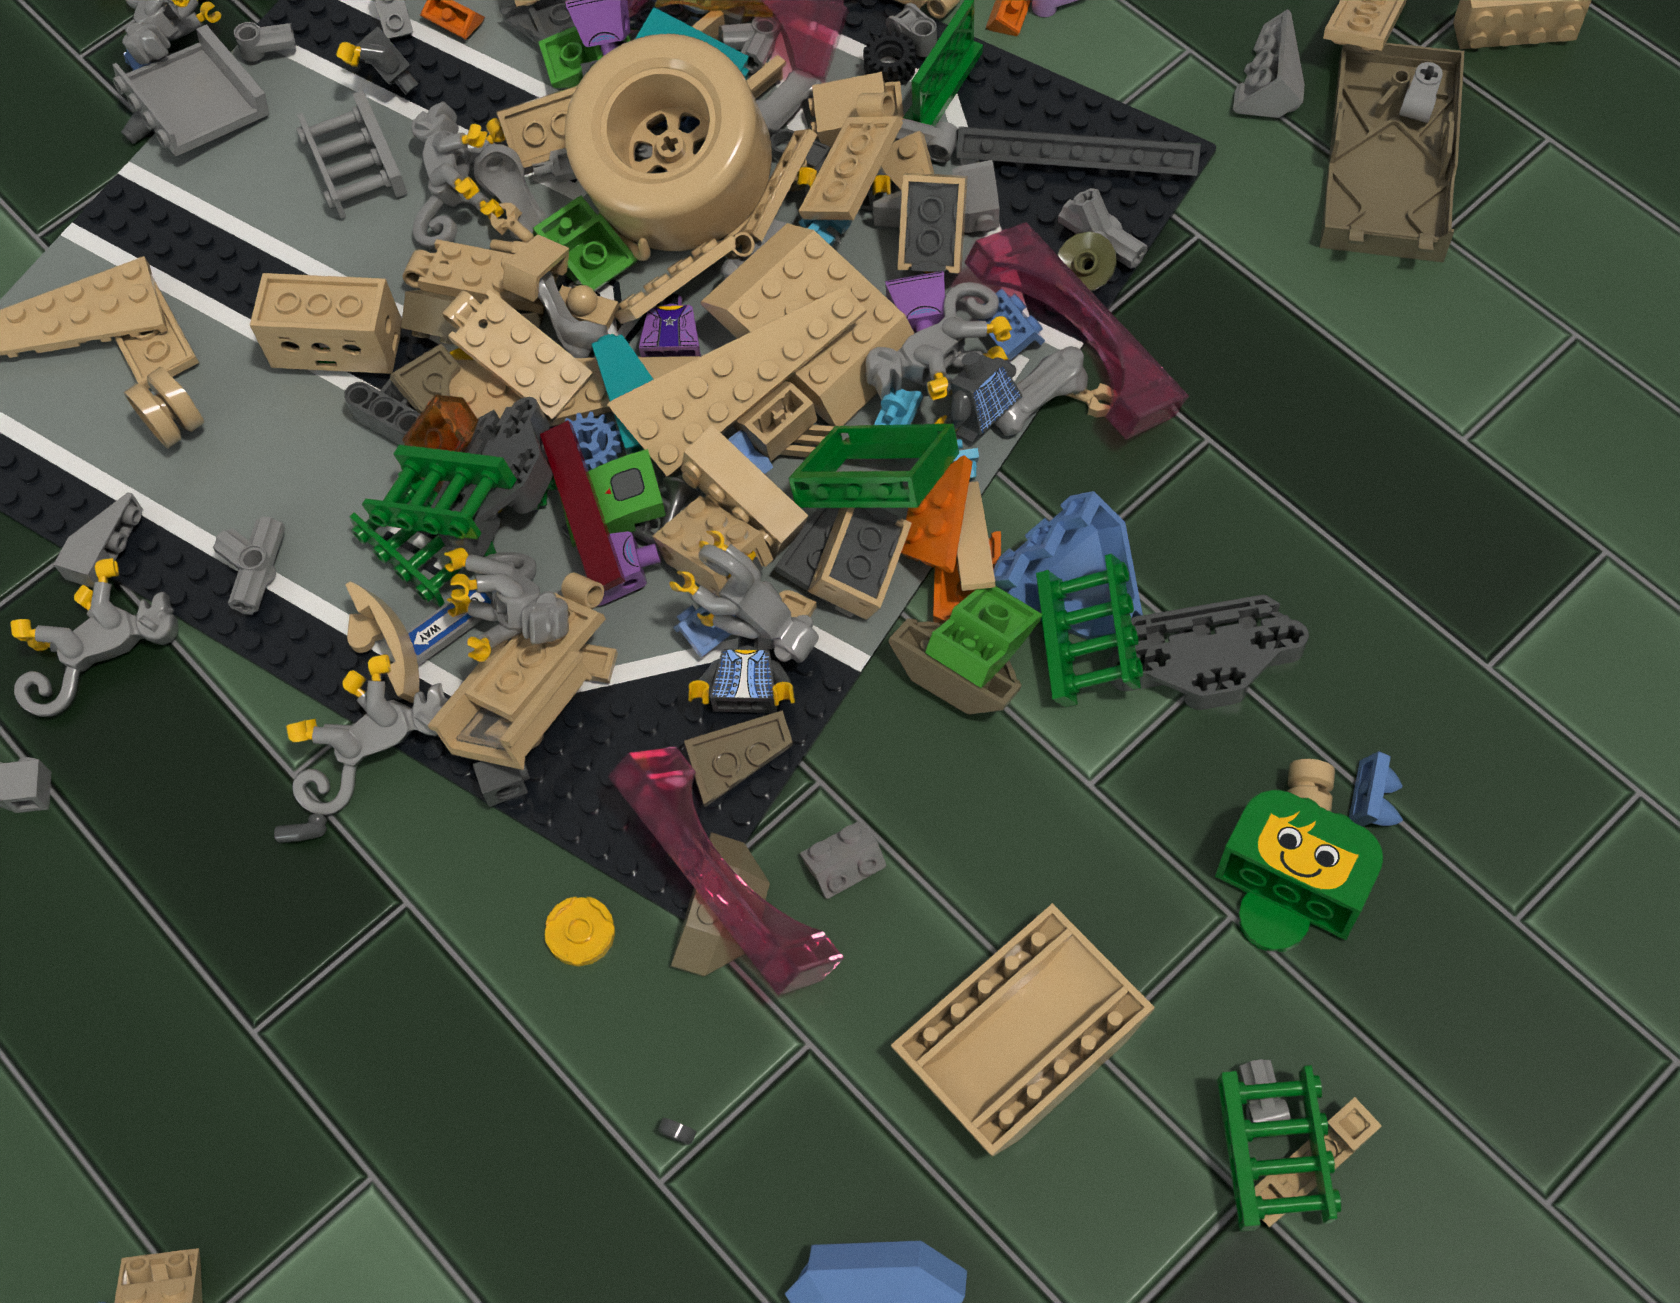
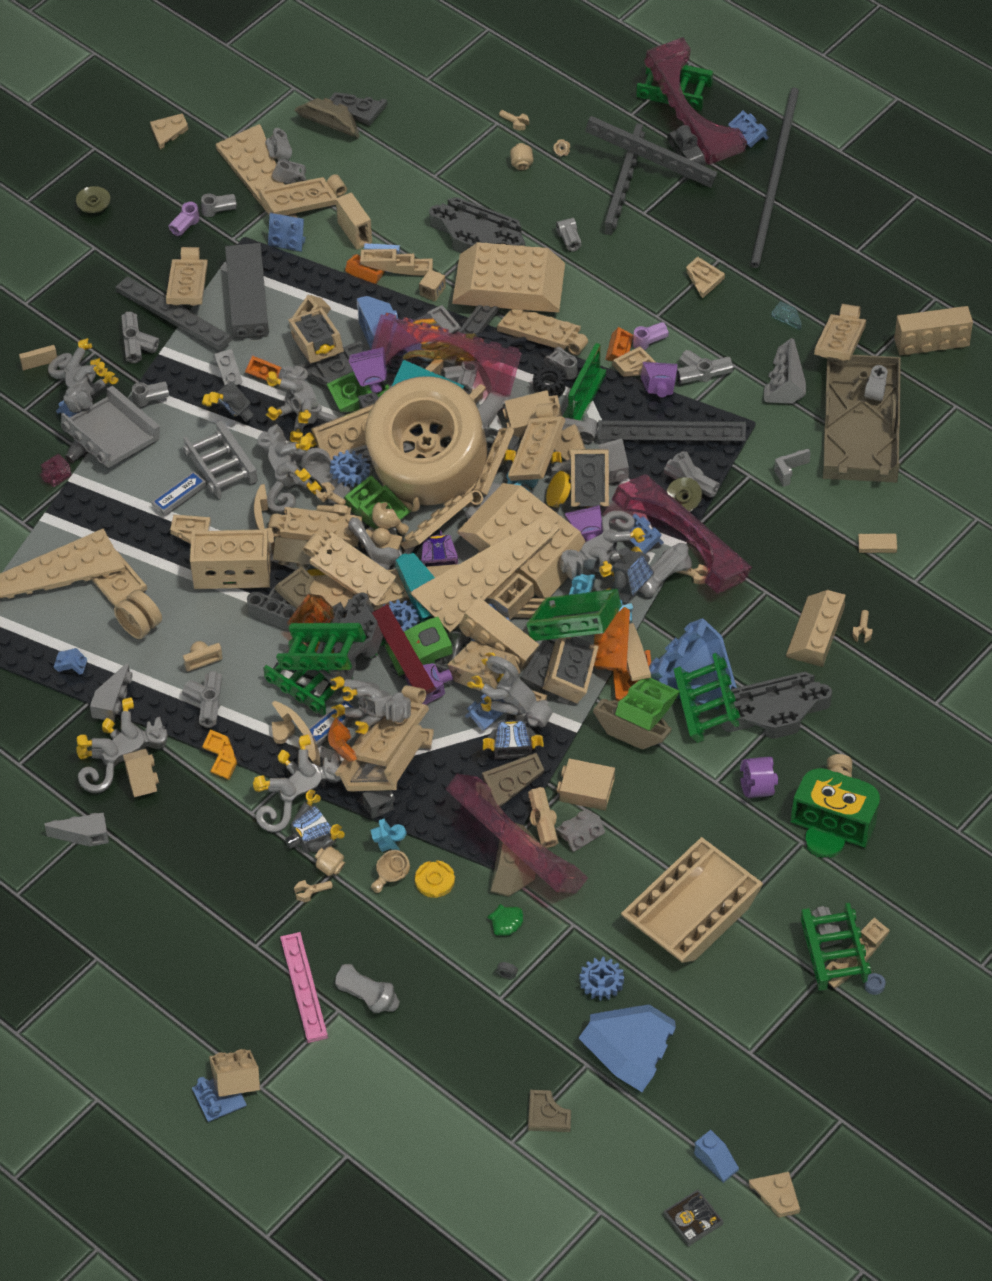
camera: 10 degrees left, 10 degrees down
dark grey arm [274,814,327,843] -> none
tan panel [503,234,569,302] -> none
medium blue tile [1349,751,1403,827] -> none
none -> clear pink brick [41,454,71,487]
none -> medium blue bracket [54,648,87,674]
none -> tan brick [123,749,159,797]
none -> tile [151,471,206,516]
none -> tan wing [170,515,211,544]
none -> tan tile [183,641,223,672]
none -> light orange tile [202,730,238,780]
none -> tan slope [254,484,275,554]
none -> light grey animal [266,366,338,443]
none -> bright pink tile [280,932,328,1043]
none -> torso [285,790,345,853]
none -> tan bar [294,880,333,902]
none -> tan head [315,846,345,876]
none -> orange slope [328,718,357,761]
none -> medium blue gear [330,450,370,487]
none -> light grey hair [335,964,400,1013]
none -> medium azure hips [371,819,406,852]
none -> tan hair [371,850,410,893]
none -> tan hair [372,502,409,535]
none -> green animal [487,904,523,935]
none -> tan piece [528,787,558,848]
none -> yellow tile [546,471,571,508]
none -> tan brick [557,759,615,811]
none -> medium blue gear [580,957,624,1001]
none -> tan wing [612,347,655,376]
none -> medium lavender torso [640,362,677,397]
none -> light grey piece [676,350,733,384]
none -> medium lavender brick [740,757,778,798]
none -> light grey bracket [774,449,810,487]
none -> tan slope [786,590,846,667]
none -> tan bar [852,610,872,643]
none -> tan tile [858,534,897,553]
none -> sand blue tile [864,973,885,995]

